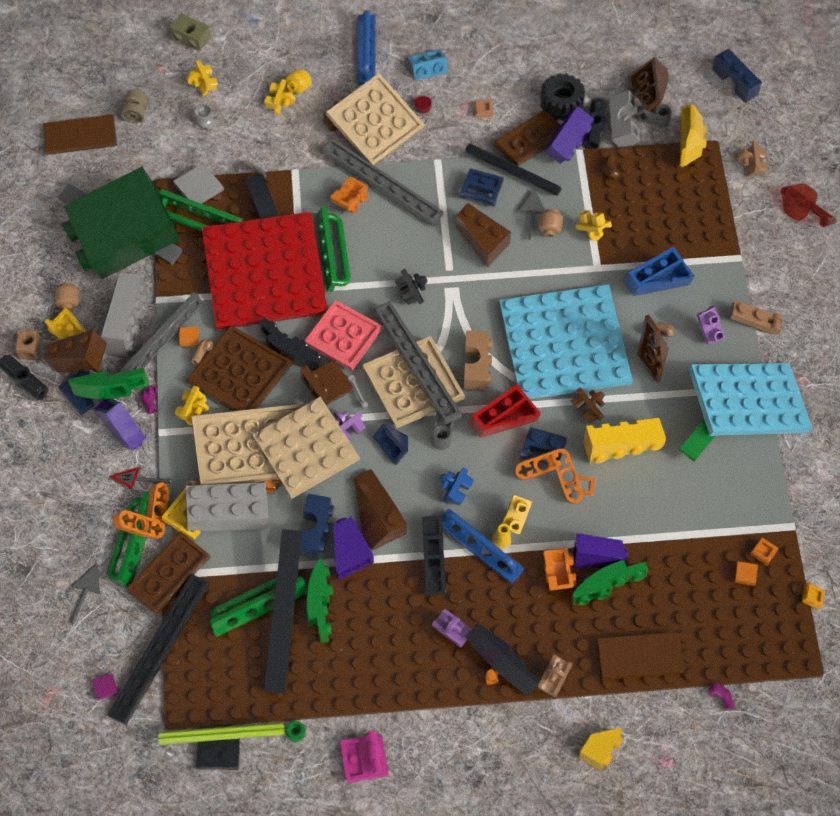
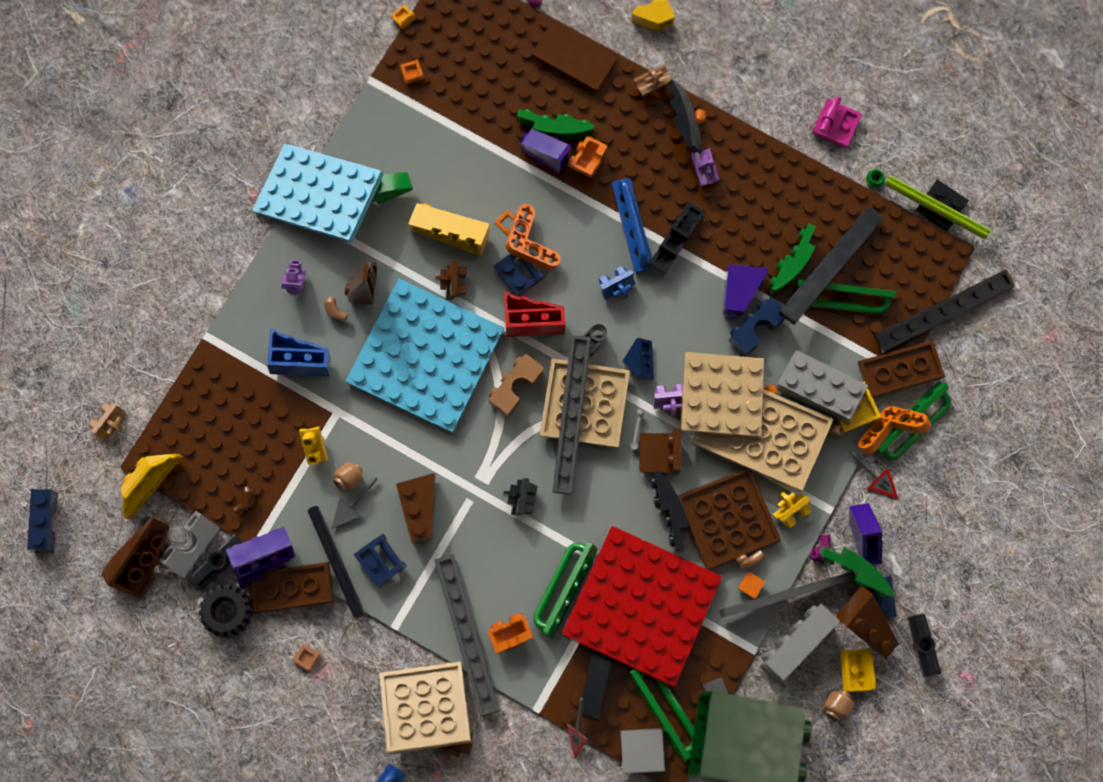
camera: 150 degrees left, 15 degrees up
medium nougat brick [16,329,41,360] -> none
dark grey piece [71,564,101,625] -> none
magenta tile [92,673,119,701] -> none
coral plate [305,300,383,371] -> none
reddish brown wedge [354,469,407,551] -> none
dark azure bracket [408,49,448,80] -> none
dark red tile [414,95,432,113] -> none
yellow cone [492,524,512,549] -> none
yellow hips [502,494,532,535] -> none
medium nougat plate [730,300,783,335] -> none
orange tile [735,561,758,586] -> none
clear red piece [781,183,837,227] -> none

